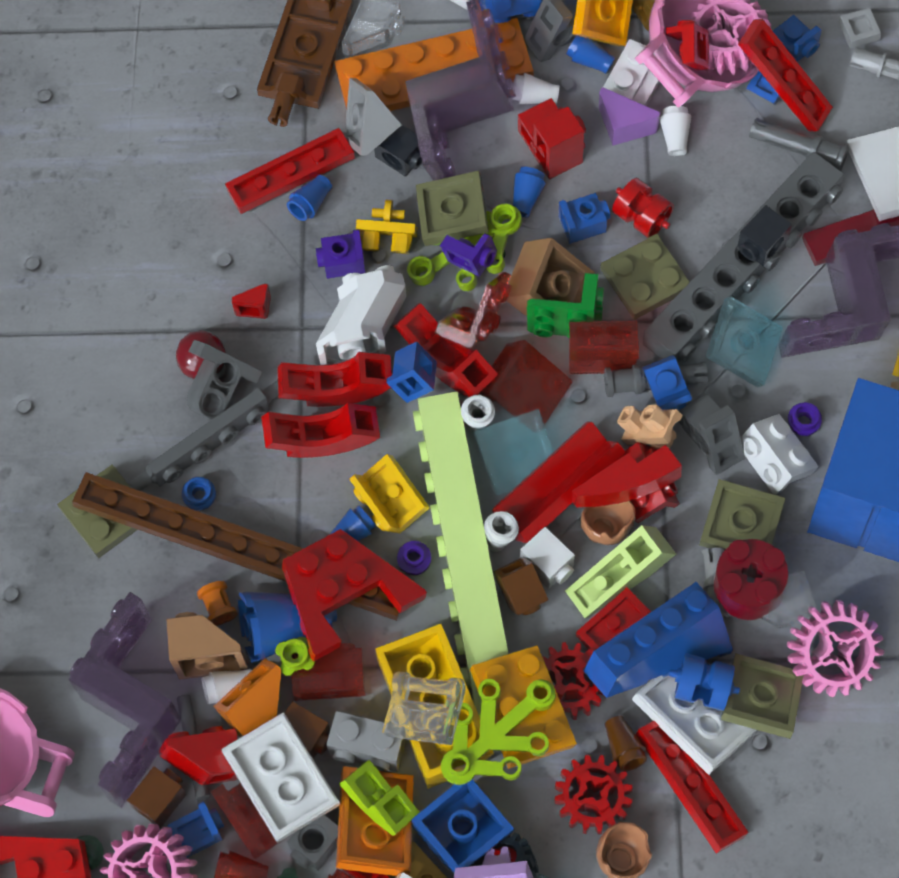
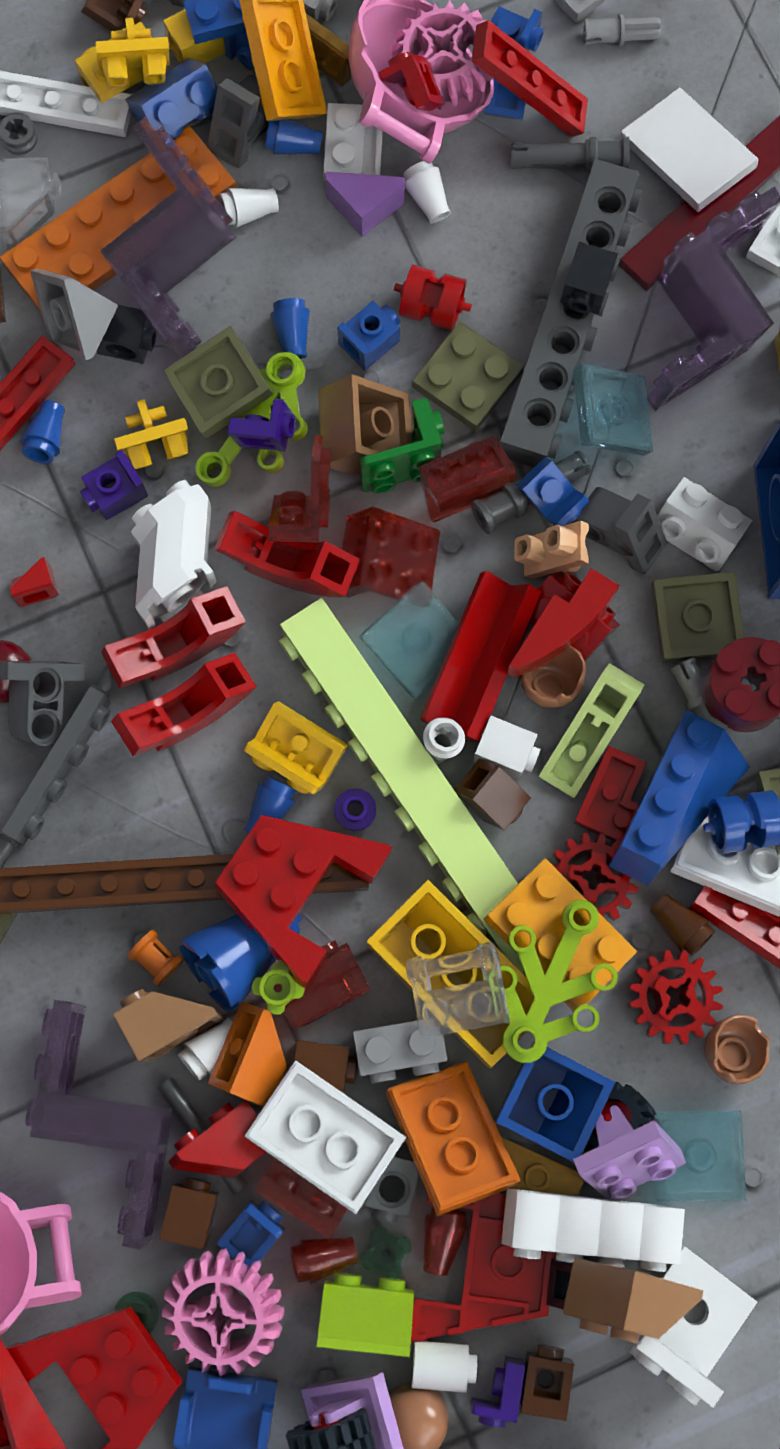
camera: 30 degrees left, 10 degrees up
blue plate [182,477,216,511] -> none
lime slope [339,760,420,836] -> none
blue brick [386,341,437,403] -> none
white cone [461,395,495,432] -> none
red brick [518,98,586,180] -> none
dark purple plate [787,402,822,436] -> none

